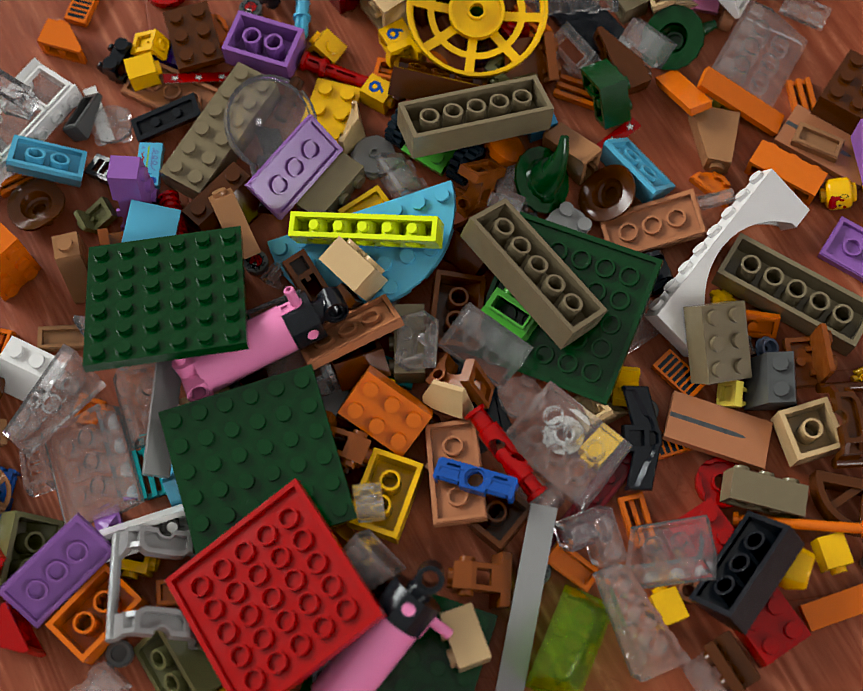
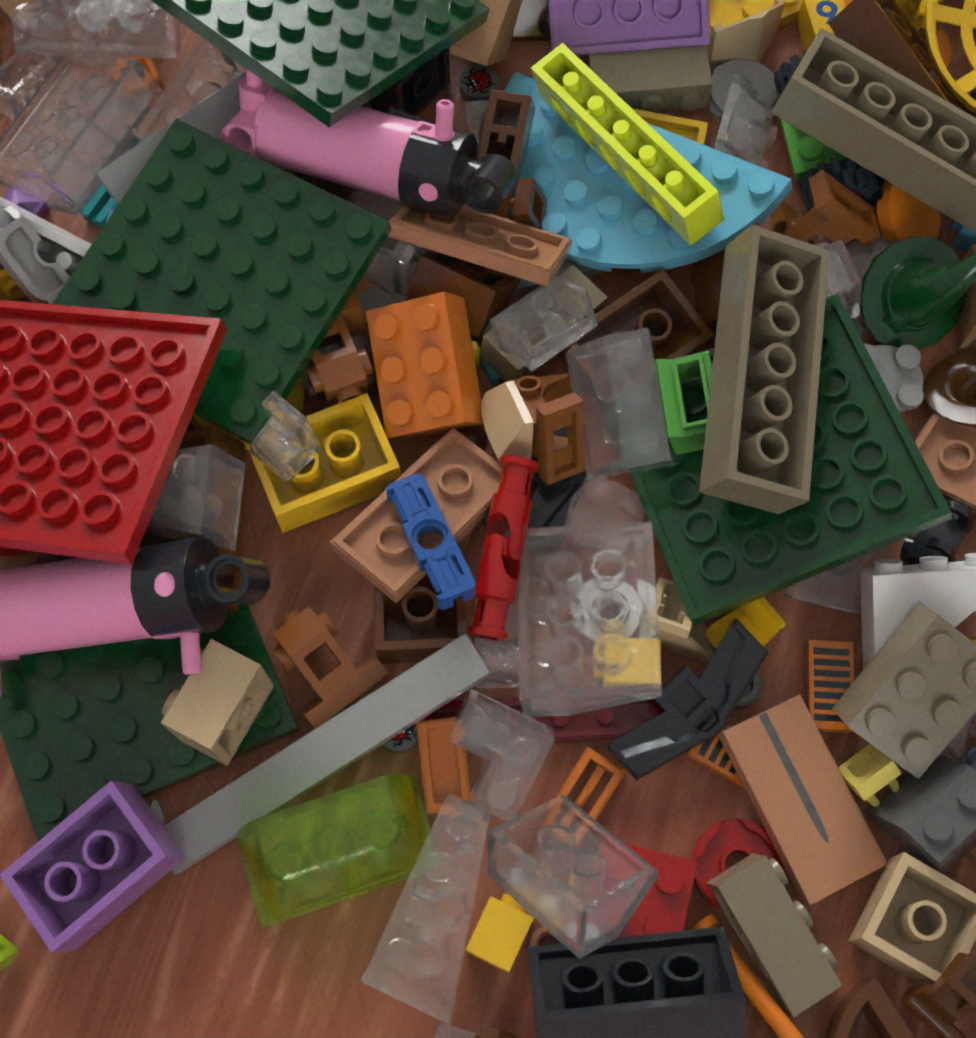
camera: 45 degrees right, 0 degrees up
tan brick [319,236,388,302] -> none

